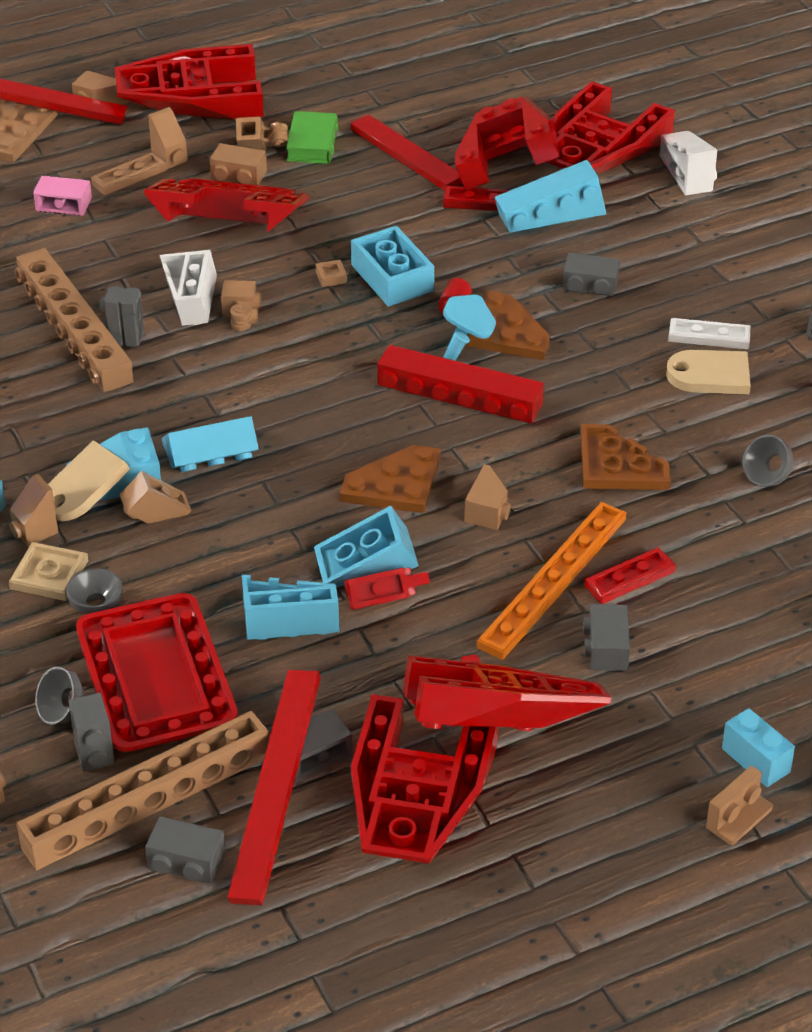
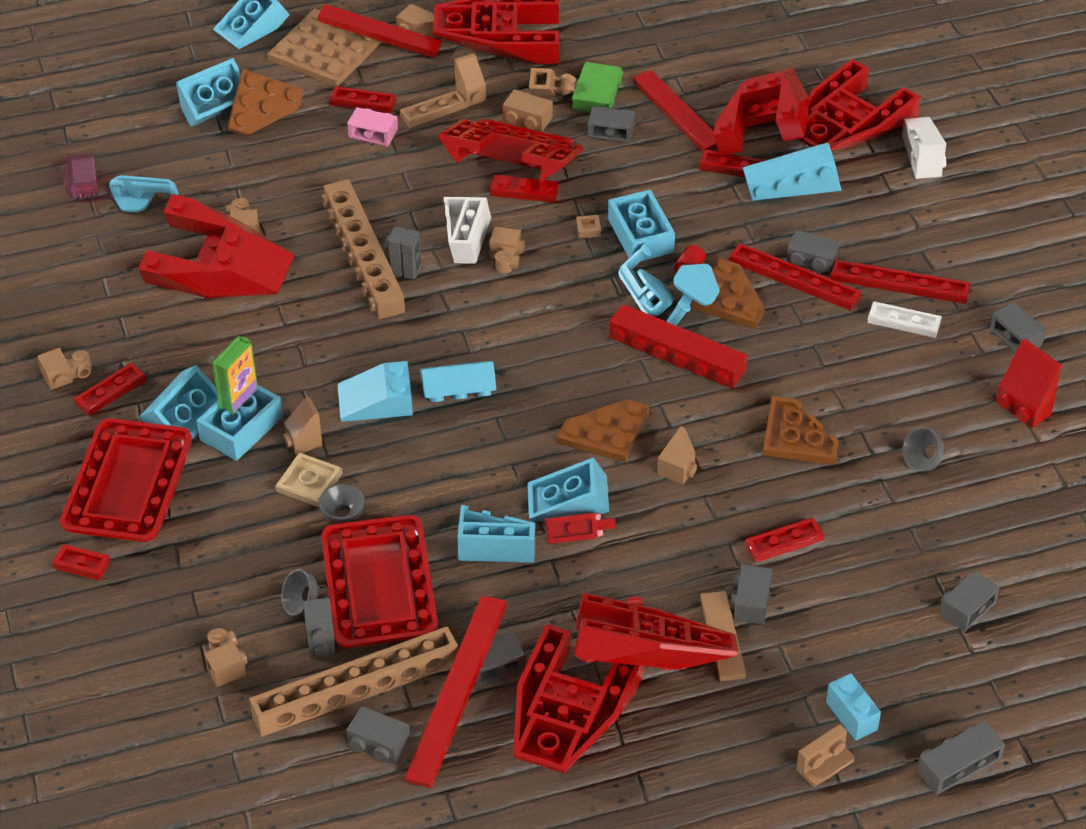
camera: 10 degrees right, 5 degrees up
tan tile [48,440,130,521] -> none
medium nougat slope [119,471,192,524] -> none
orange tile [477,502,627,660] -> none
tan tile [666,350,751,394] -> none
none -> red tile [330,86,397,114]
none -> red plate [490,174,559,203]
none -> dark grey brick [588,106,635,143]
none -> medium azure piece [619,244,674,316]
none -> medium nougat tile [700,591,746,682]
none -> red tile [729,243,862,311]
none -> red tile [830,259,971,304]

